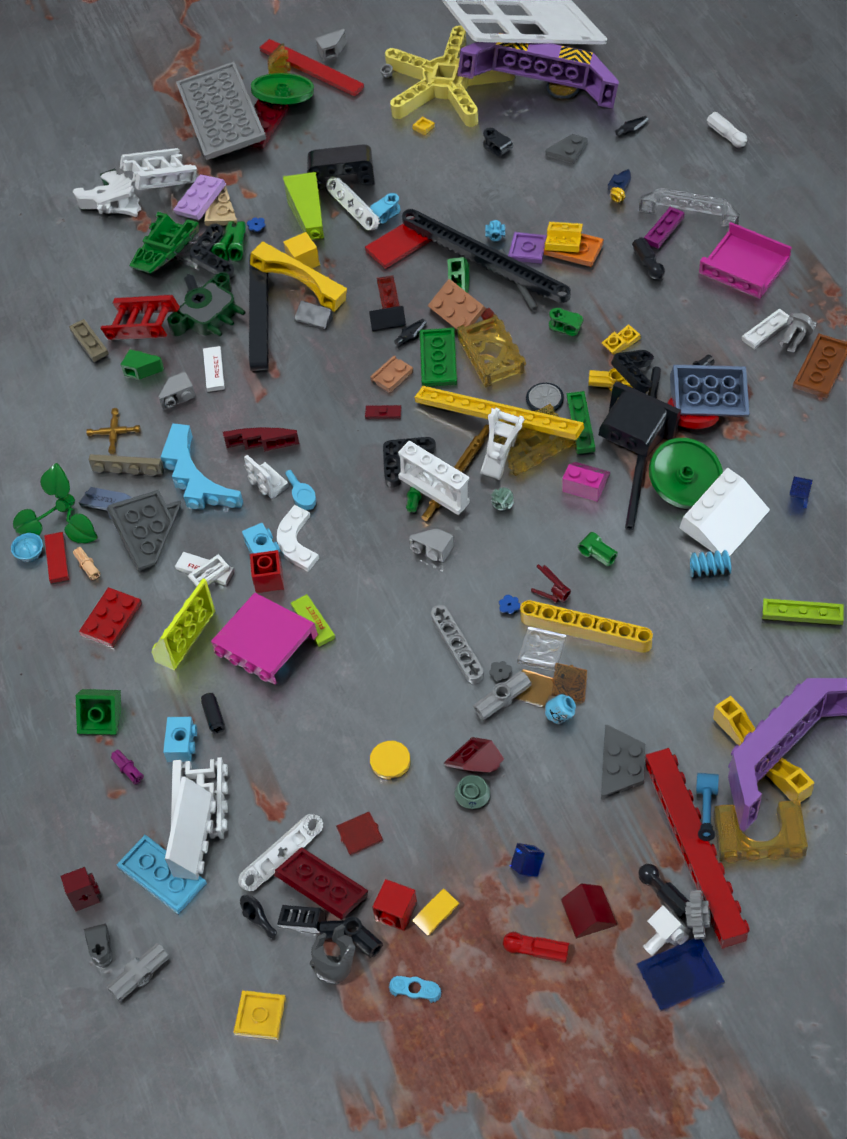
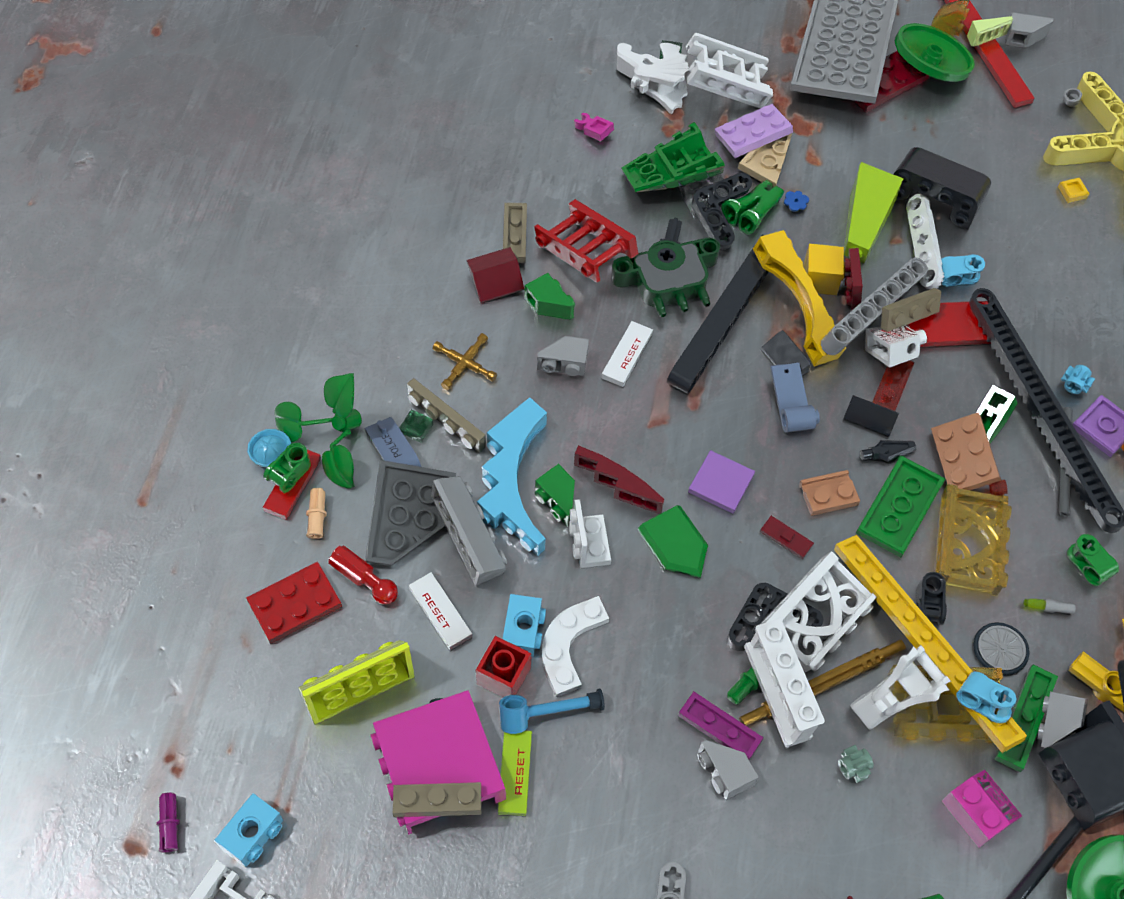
camera: 25 degrees right, 5 degrees up
green slope [75,689,121,735] -> none
white tile [188,554,230,586] -> none
black piece [201,693,225,734] -> none
medium azure piece [285,470,316,510] -> none
none -> green piece [263,443,311,493]
none -> red piece [328,545,398,605]
none -> dark tan plate [393,782,482,817]
none -> clear green tile [399,409,433,443]
none -> light grey slope [431,476,507,586]
none -> dark red slope [466,247,525,303]
none -> dark azure piece [499,688,605,734]
none -> green slope [534,463,575,527]
none -> dark pink plate [574,113,614,141]
none -> green tile [637,505,708,578]
none -> magenta plate [678,691,764,760]
none -> medium lavender tile [688,450,755,514]
none -> white fence [761,551,876,673]
none -> sand blue door [770,363,820,433]
none -> light grey beam [821,258,928,355]
none -> dark red plate [844,248,863,311]
none -> white torso [865,325,927,367]
none -> dark tan plate [881,288,941,332]
none -> black piece [916,572,947,625]
none -> medium azure piece [956,671,1016,723]
none -> yellowish green slope [967,16,1013,46]
none -> light grey piece [1023,599,1075,614]
none -> light grey slope [1038,691,1088,748]

